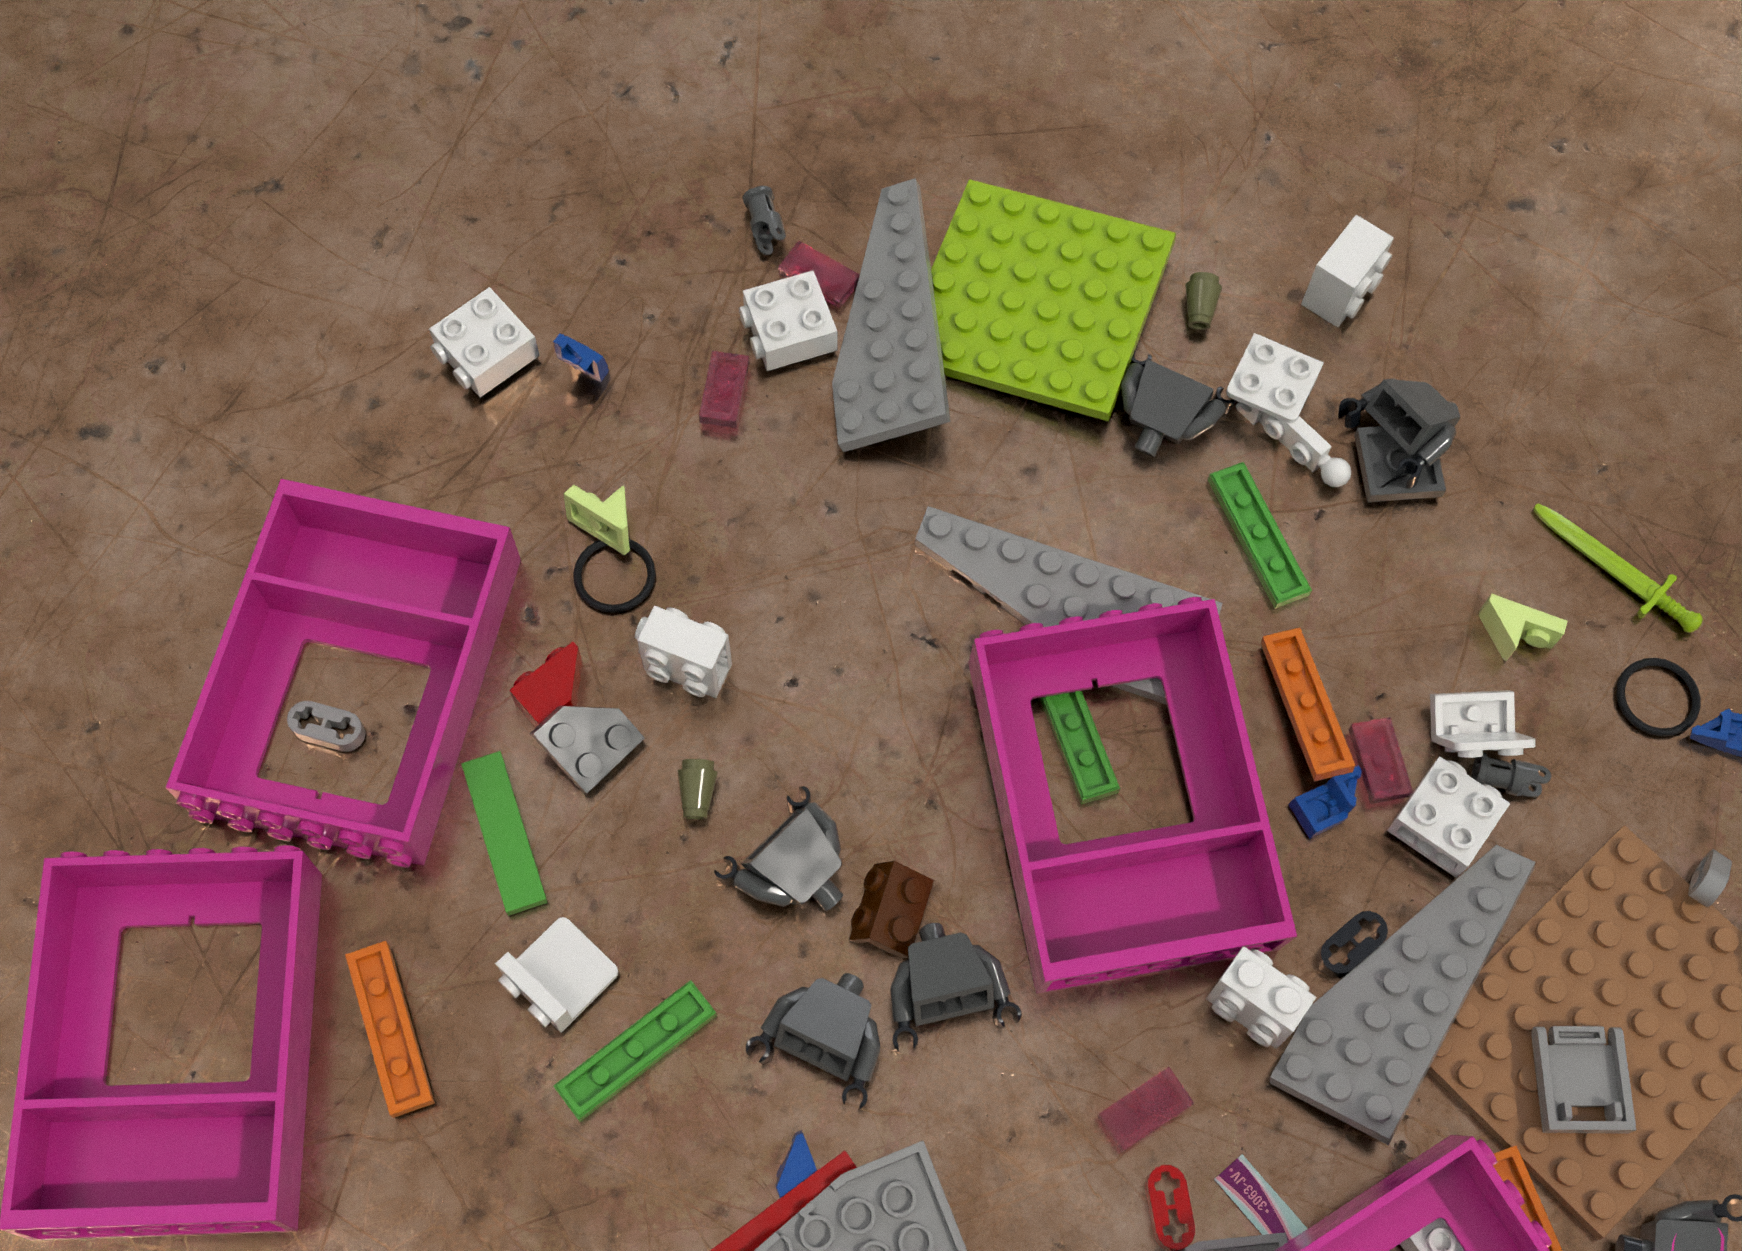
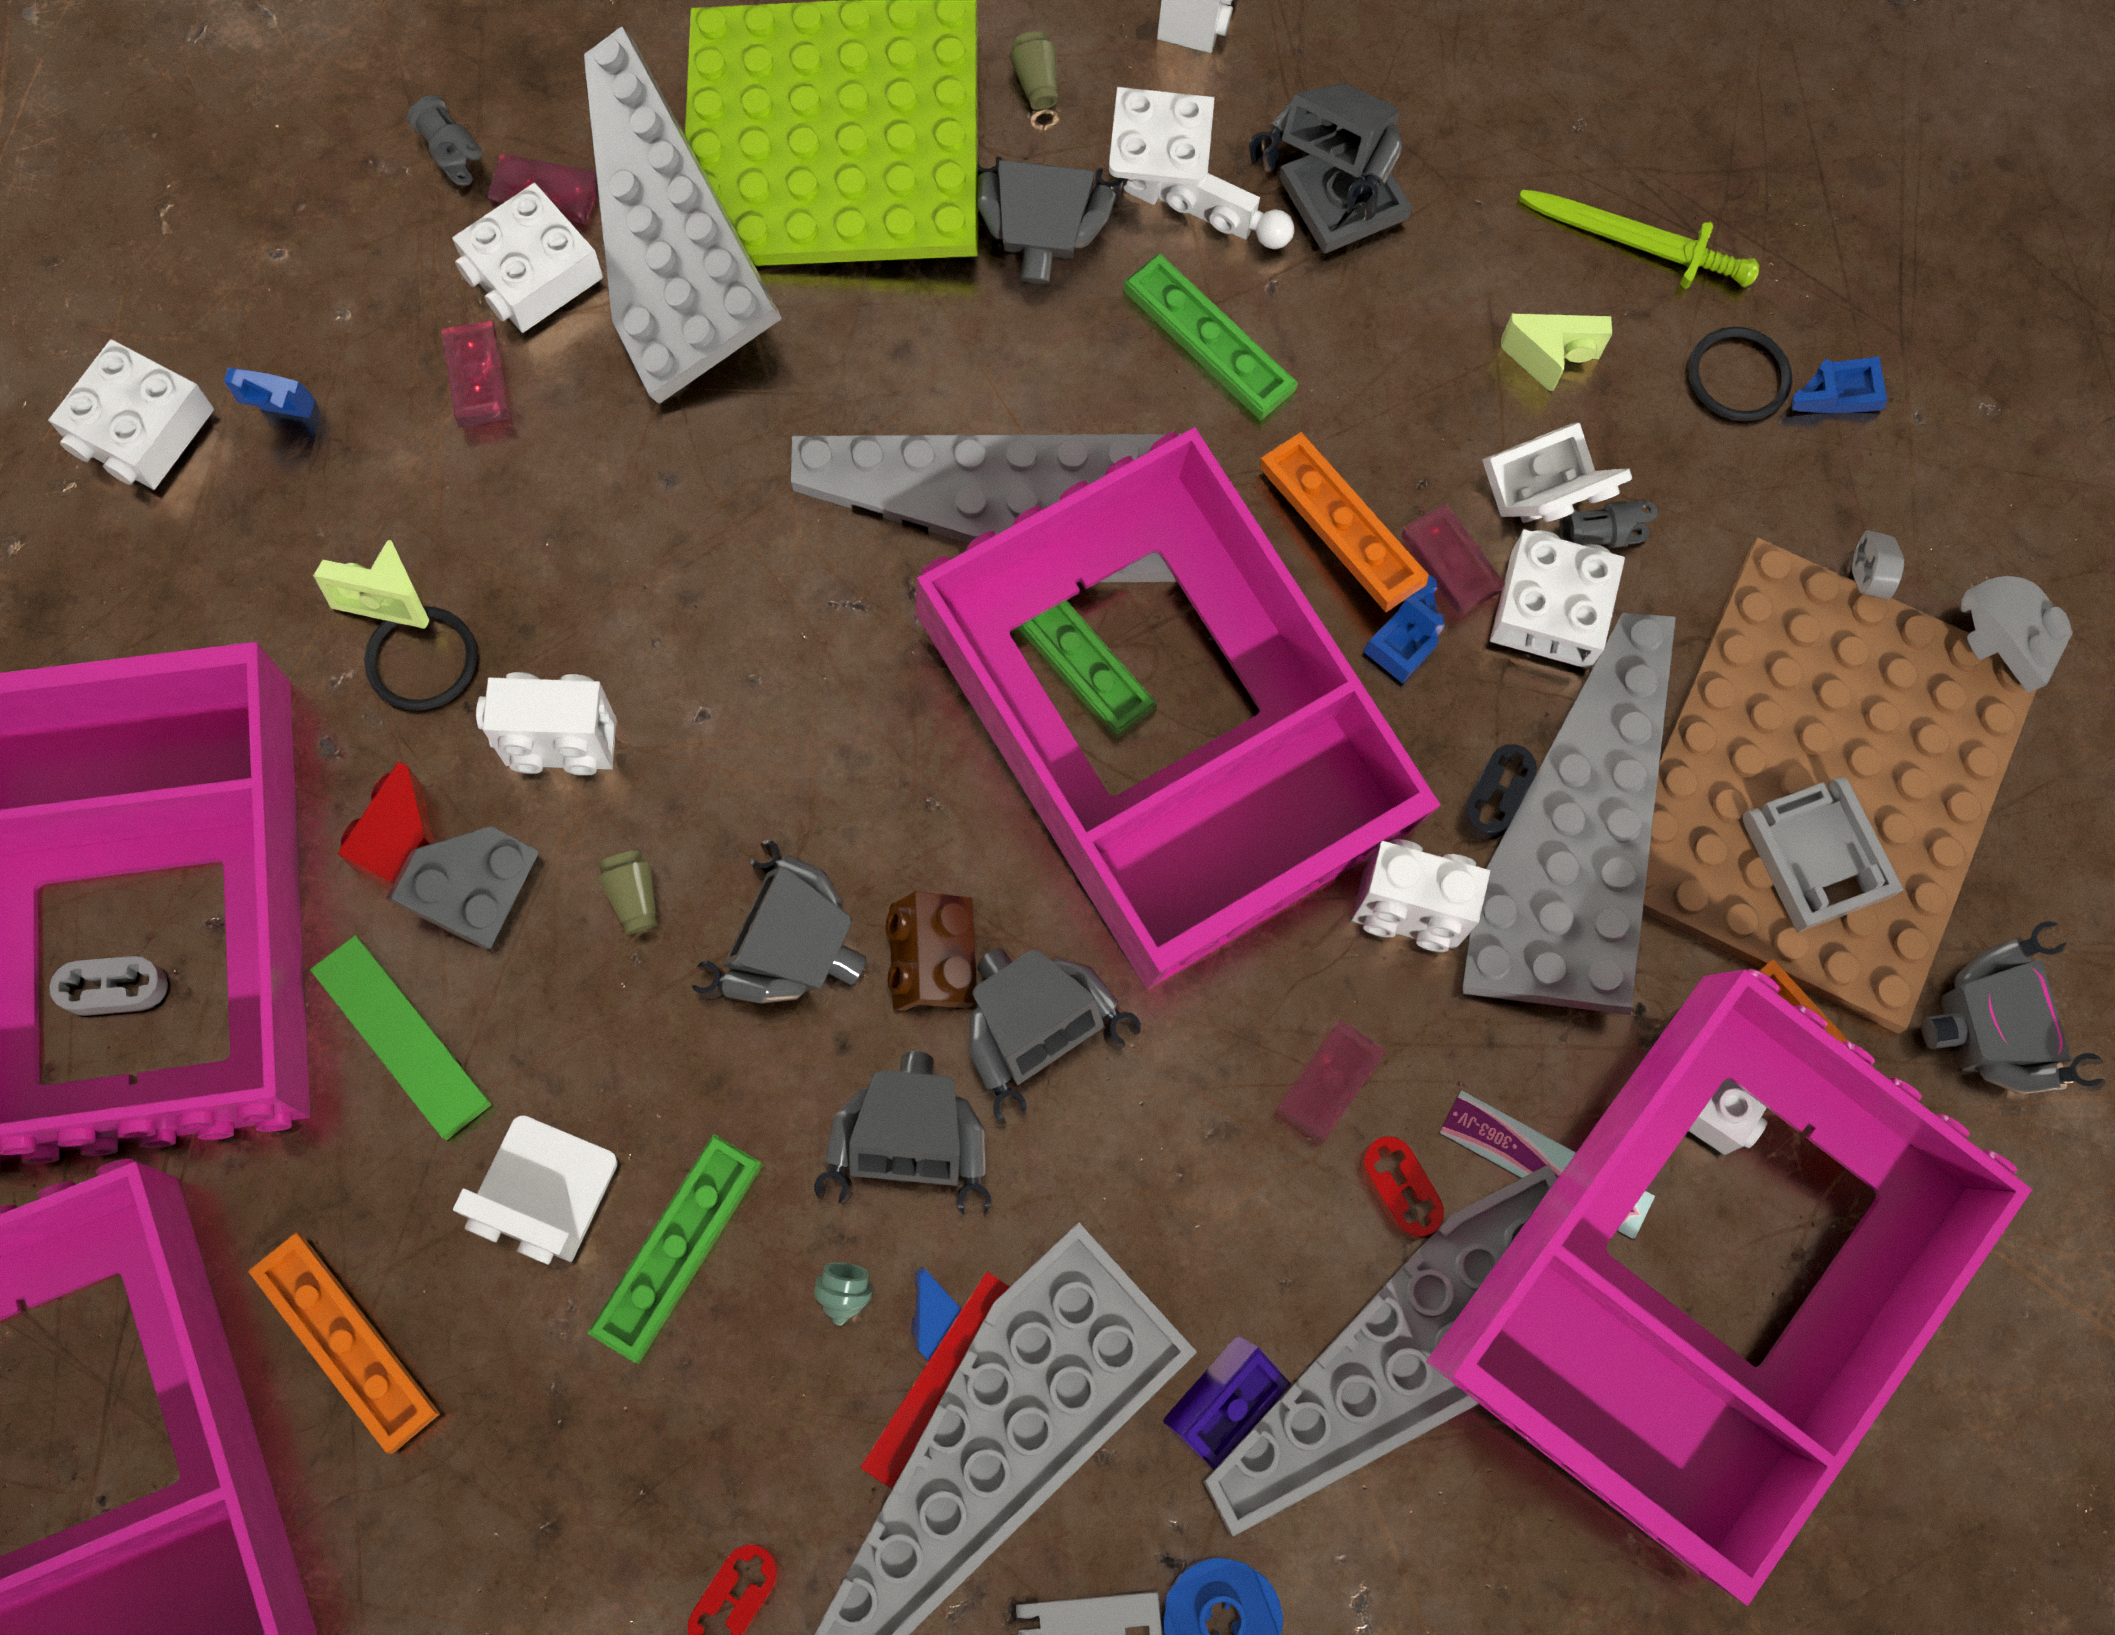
camera: 25 degrees left, 5 degrees up
none -> sand green plate [814,1262,873,1326]

